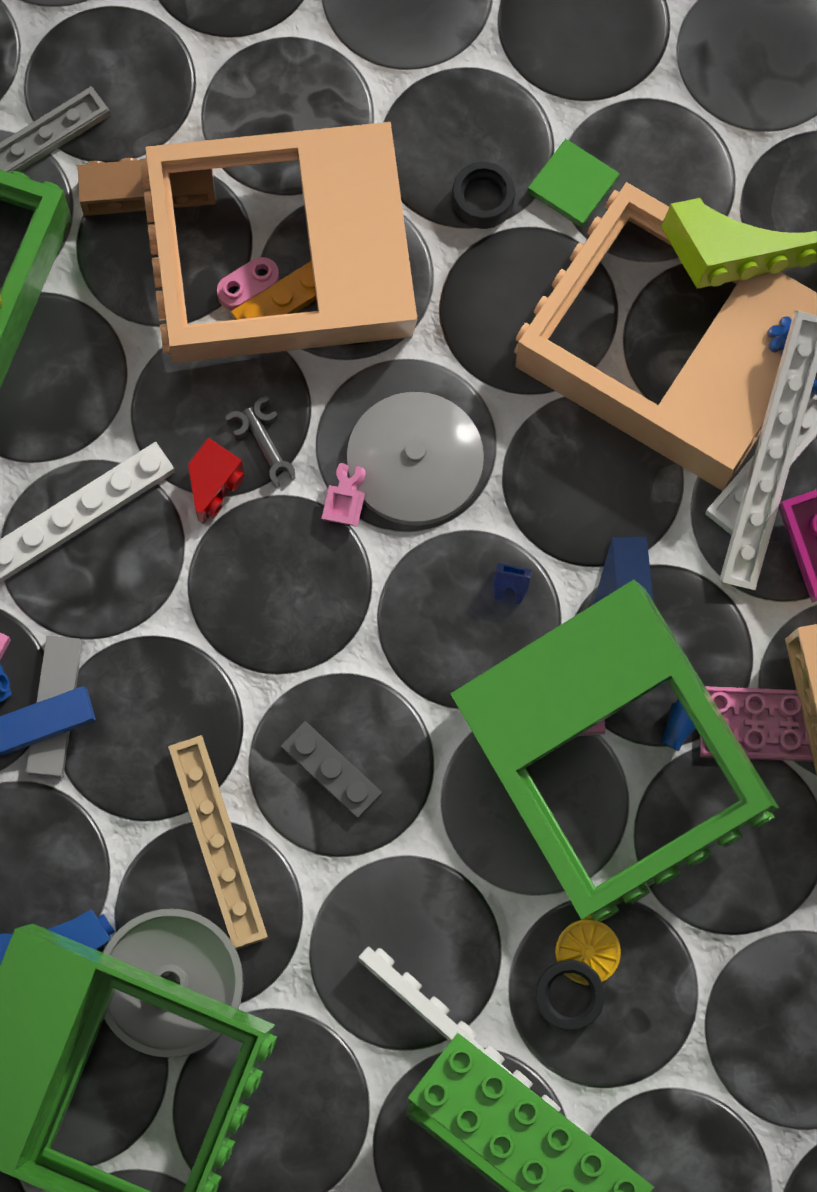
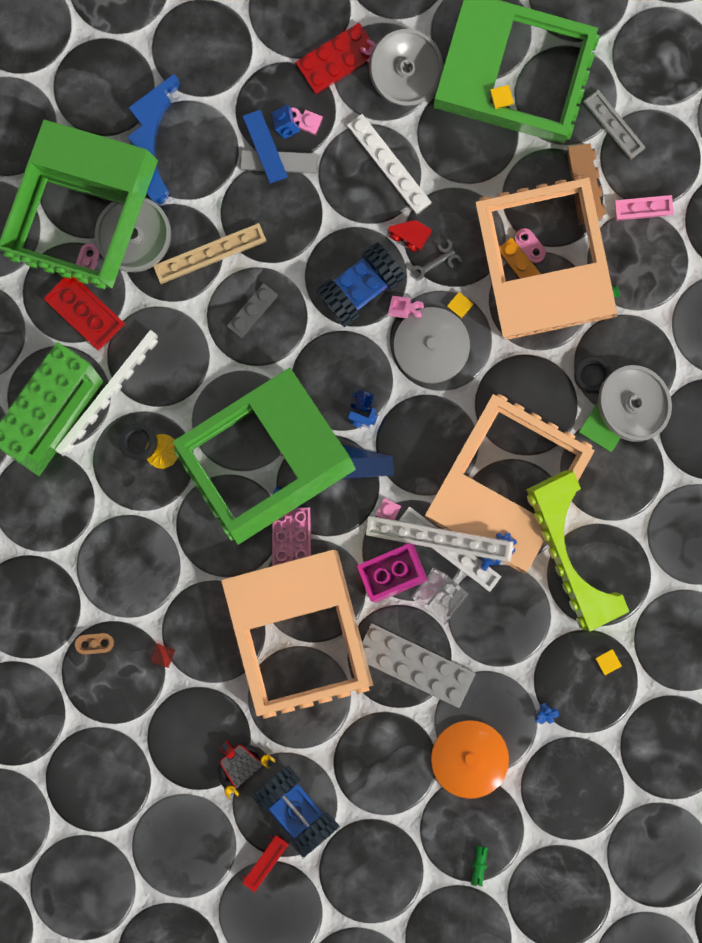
camera: 90 degrees right, 10 degrees up
none -> red plate [43,276,125,351]
none -> bright pink plate [76,243,100,270]
none -> plate [315,242,406,327]
none -> blue bracket [348,408,378,429]
none -> bright pink plate [376,498,401,520]
none -> yellow tile [447,292,474,319]
none -> light grey dish [598,365,672,442]
none -> bright pink plate [614,195,674,221]

